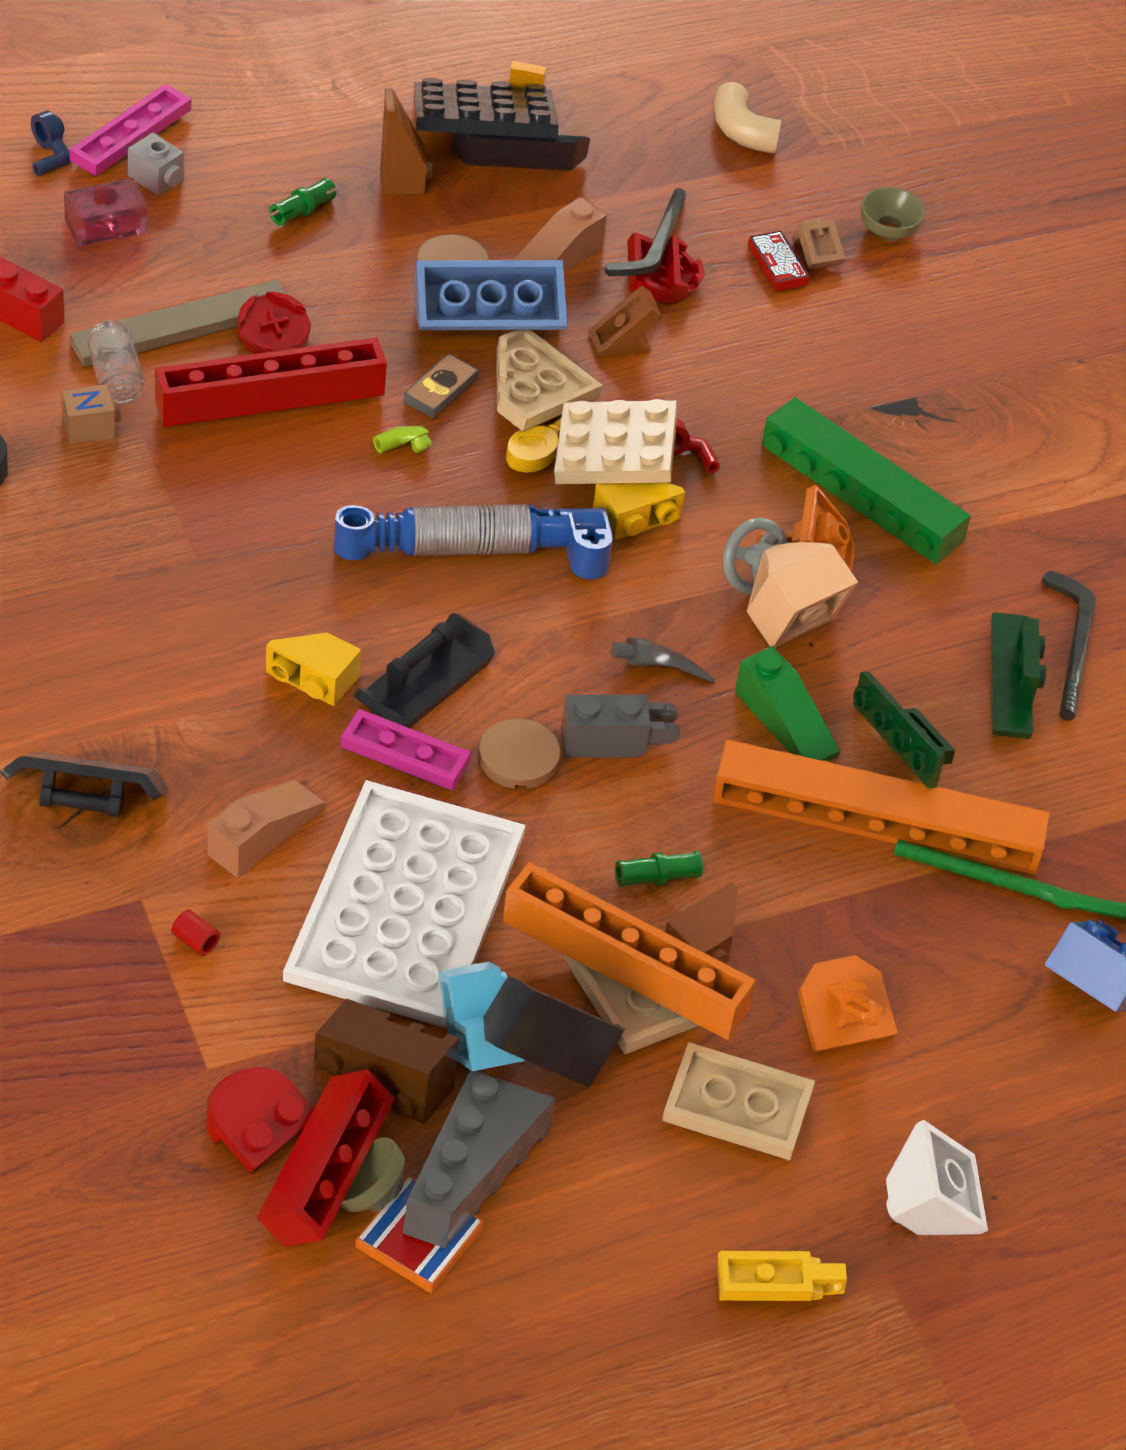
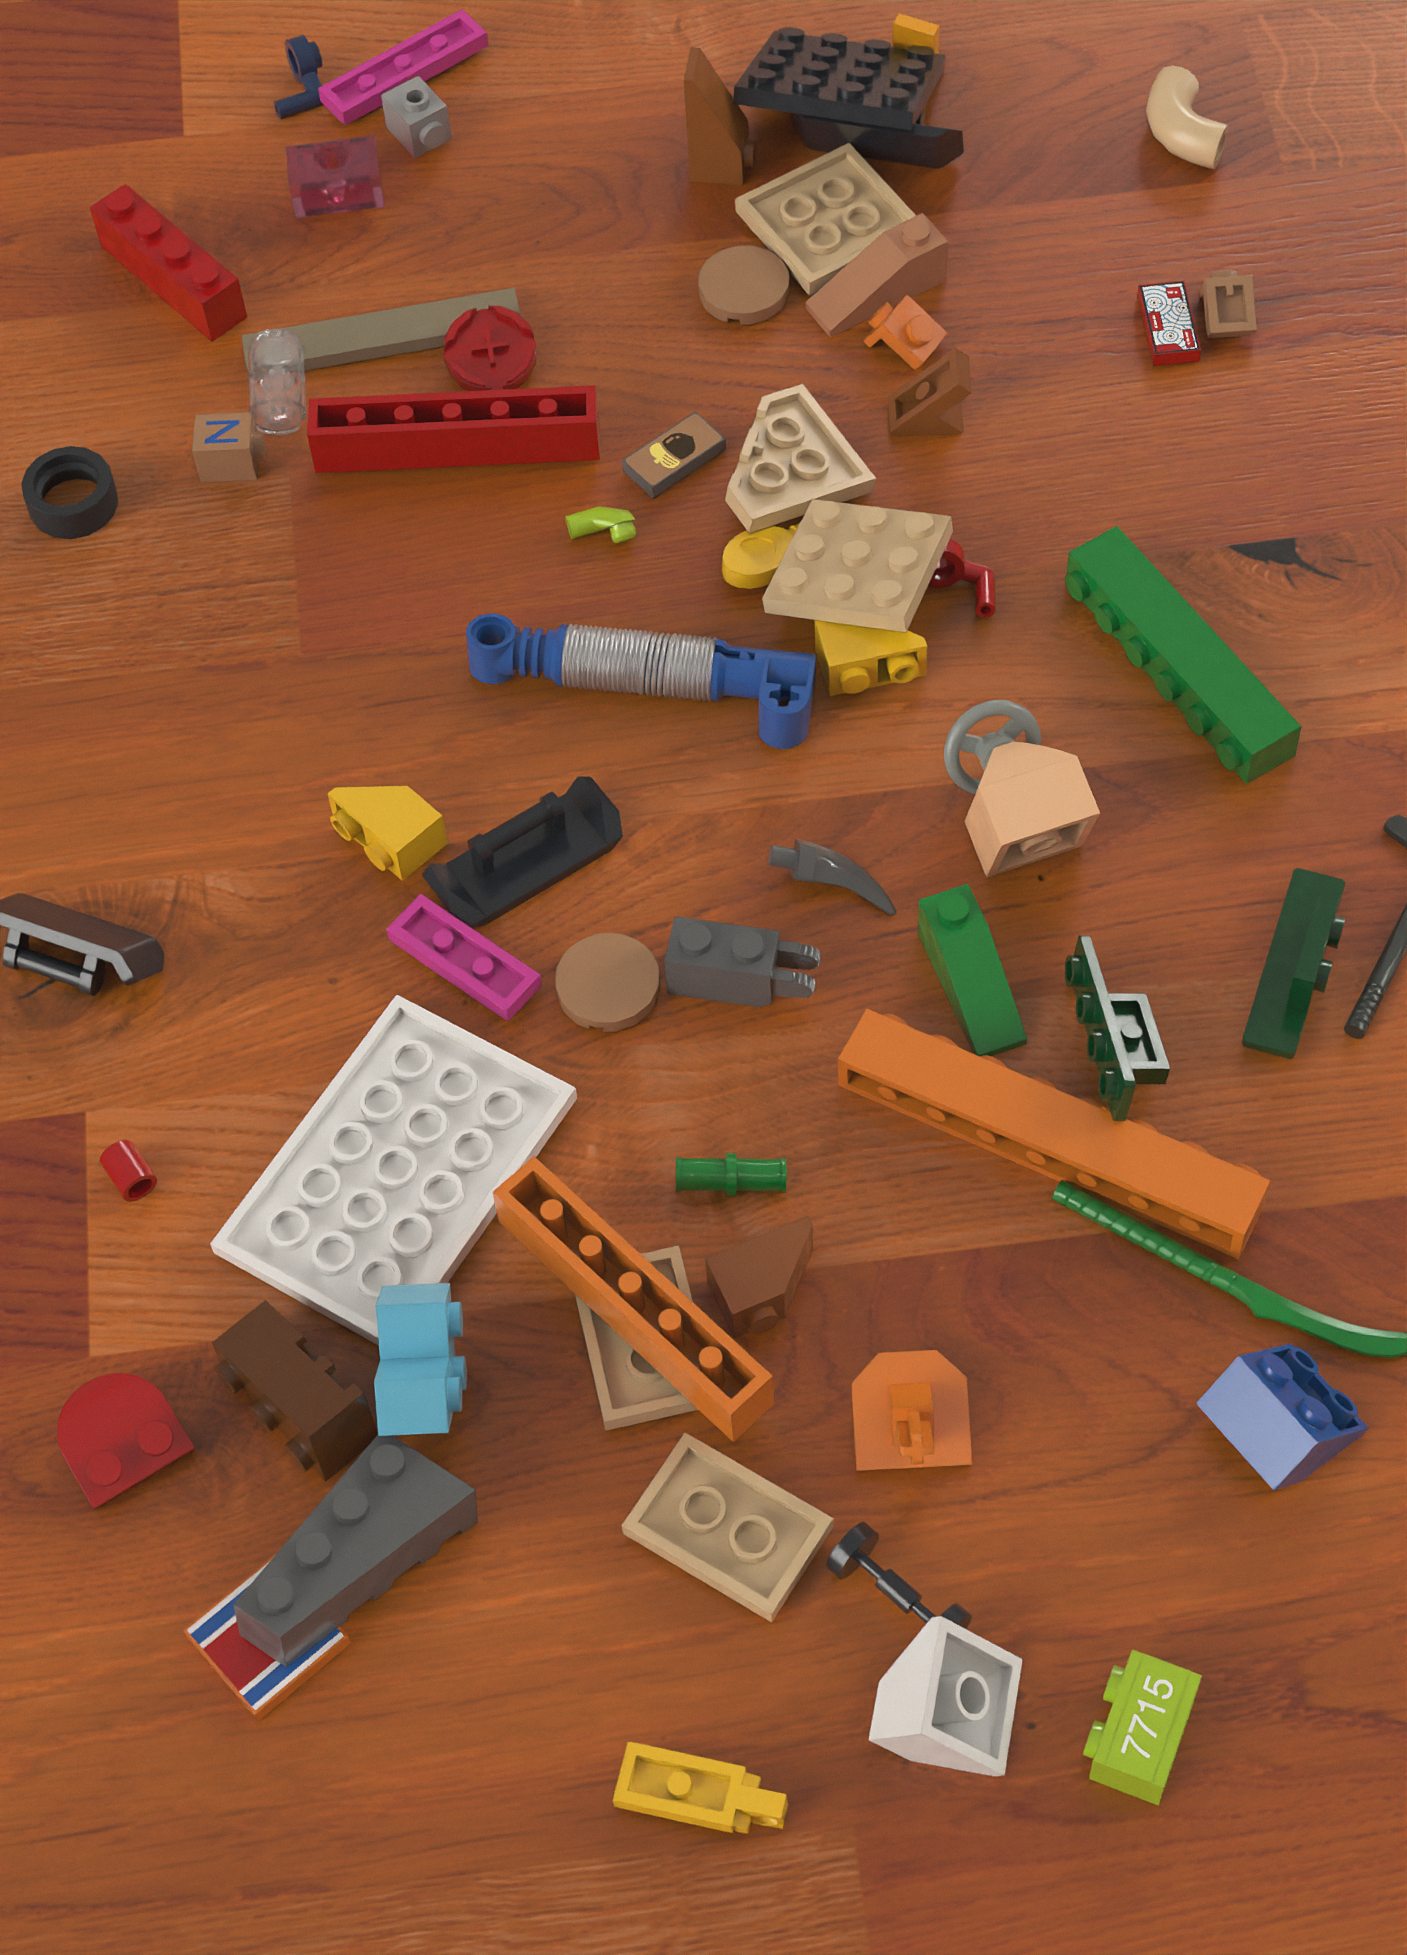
camera: 25 degrees right, 10 degrees up
nougat slope [207,780,325,878] -> none
red brick [256,1069,395,1247] -> none
green pin [269,177,337,226] -> none
olive piece [341,1137,405,1212] -> none
medium blue slope [413,260,567,330] -> none
black piece [483,976,625,1087] -> none
pearl dark grey piece [605,188,686,276] -> none
red slope [627,231,705,304] -> none
orange piece [756,485,855,572] -> none
olive piece [861,187,925,241] -> none
none -> tan plate [735,143,916,296]
none -> black wheel [826,1522,972,1629]
none -> orange bracket [863,295,947,370]
none -> lime brick [1083,1649,1202,1806]

